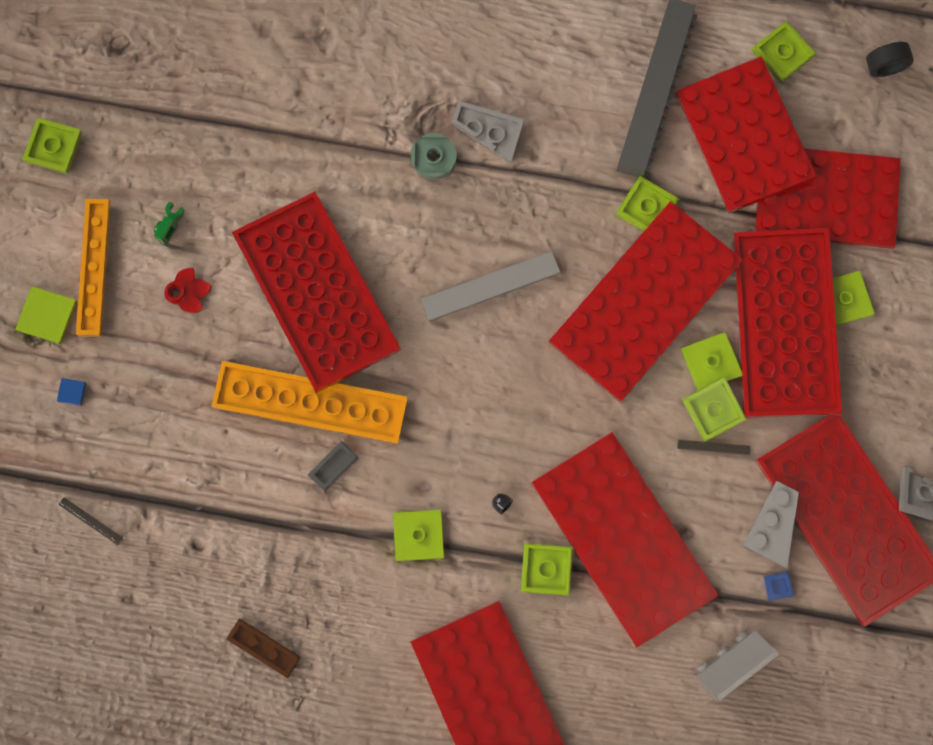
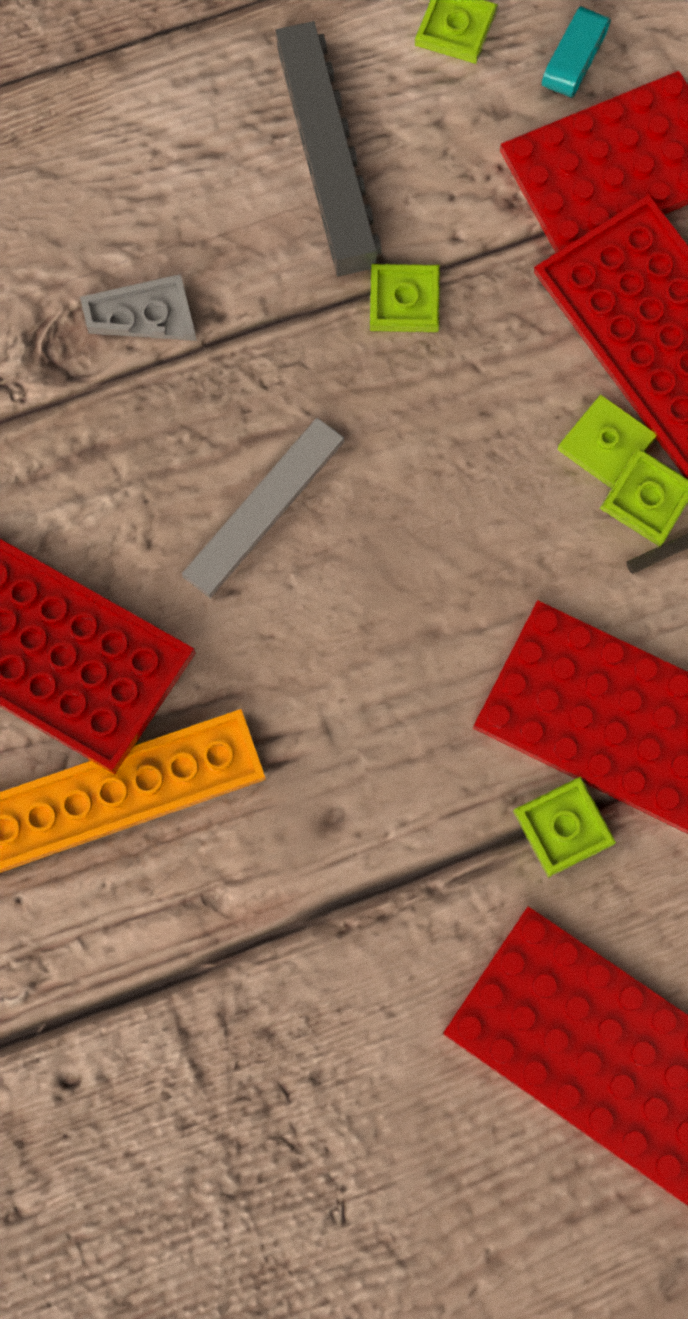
camera: 30 degrees left, 5 degrees down
reddish brown tile [226,618,301,678] -> none
dark grey tile [308,441,359,492] -> none
lime plate [393,510,444,562] -> none
sand green plate [411,133,457,180] -> none
black hinge [492,493,513,515] -> none
red plate [549,201,743,403] -> none
red plate [676,56,817,214] -> none
none -> teal beam [541,6,611,98]

